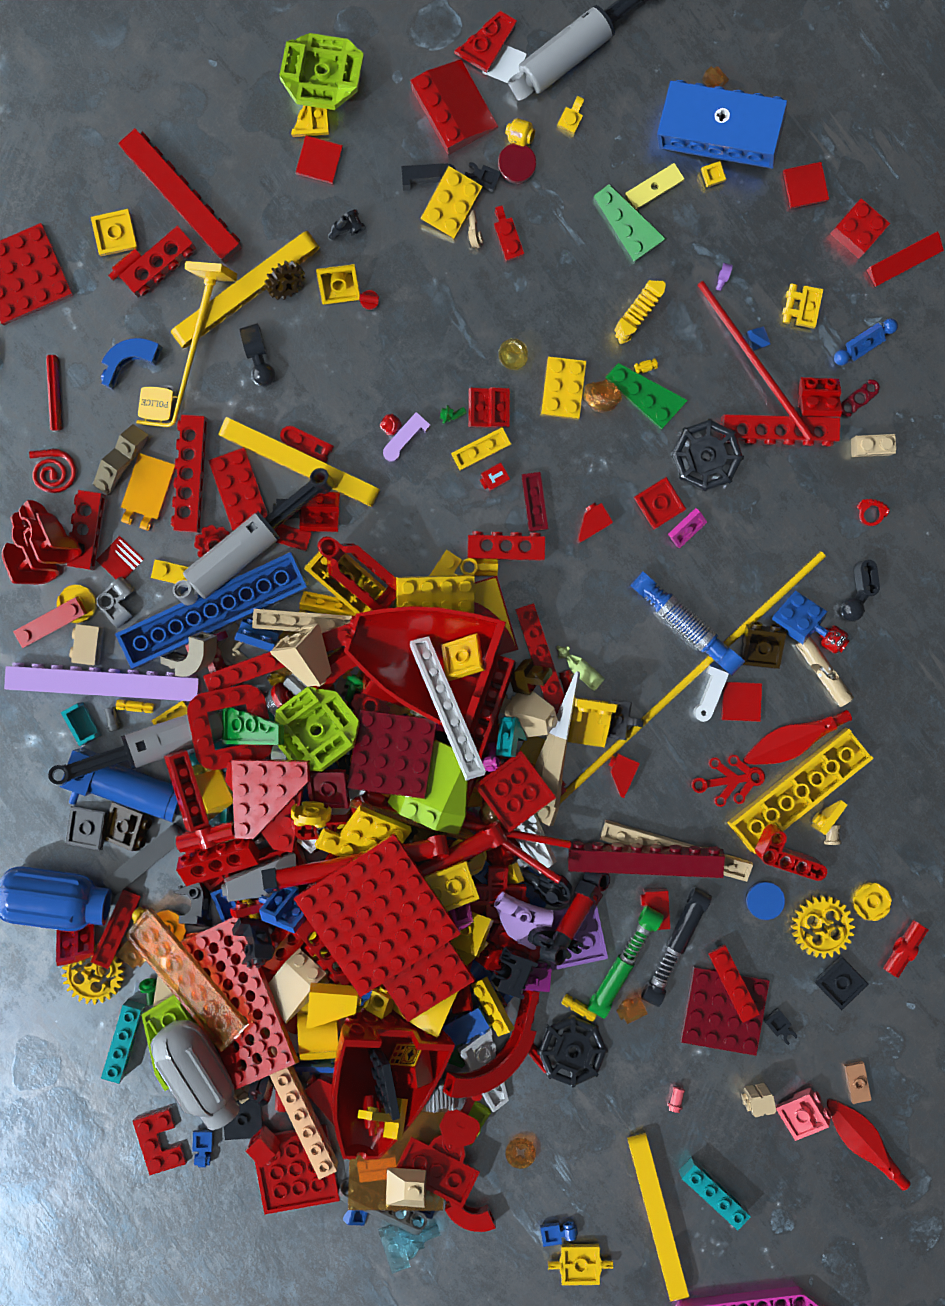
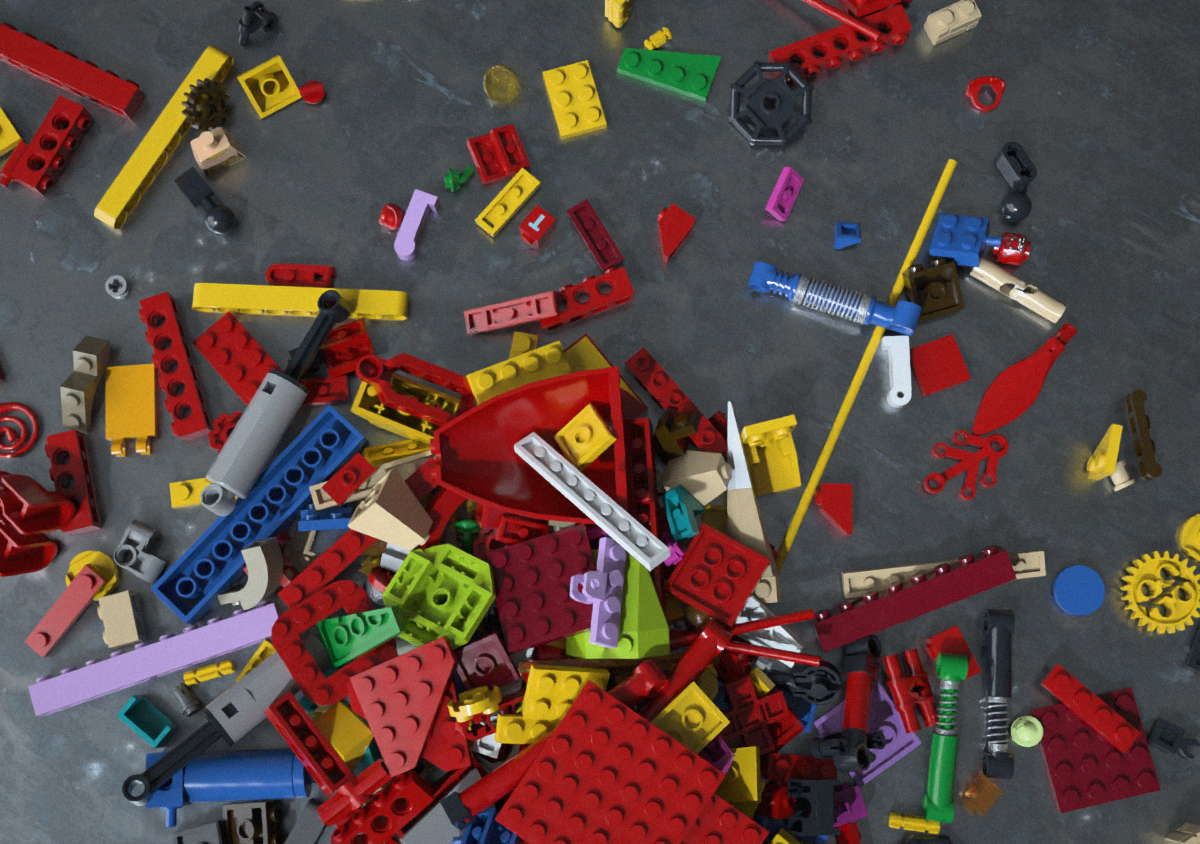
camera: 20 degrees left, 10 degrees down
red sticker [96,536,144,579] -> none
blue arch [101,338,163,389] -> none
yellow piece [136,261,238,427] -> none
yellow piece [460,558,498,576] -> none
lavender pin [494,892,554,950] -> none
yellowish green wheel [556,645,605,691] -> none
clear orange hair [584,380,622,413] -> none
black plate [607,700,644,740] -> none
red plate [633,477,686,530] -> none
yellow tile [727,727,874,854] -> none
red beam [755,824,827,881] -> none
none -> light nougat torso [190,127,246,178]
none -> red plate [321,452,377,507]
none -> plate [464,291,560,335]
none -> red slope [495,515,551,544]
none -> lavender plate [570,537,626,649]
none -> blue slope [834,222,861,249]
none -> red pin [882,648,939,734]
none -> yellowish green hat [1011,716,1043,747]
none -> dark brown plate [1124,390,1163,481]

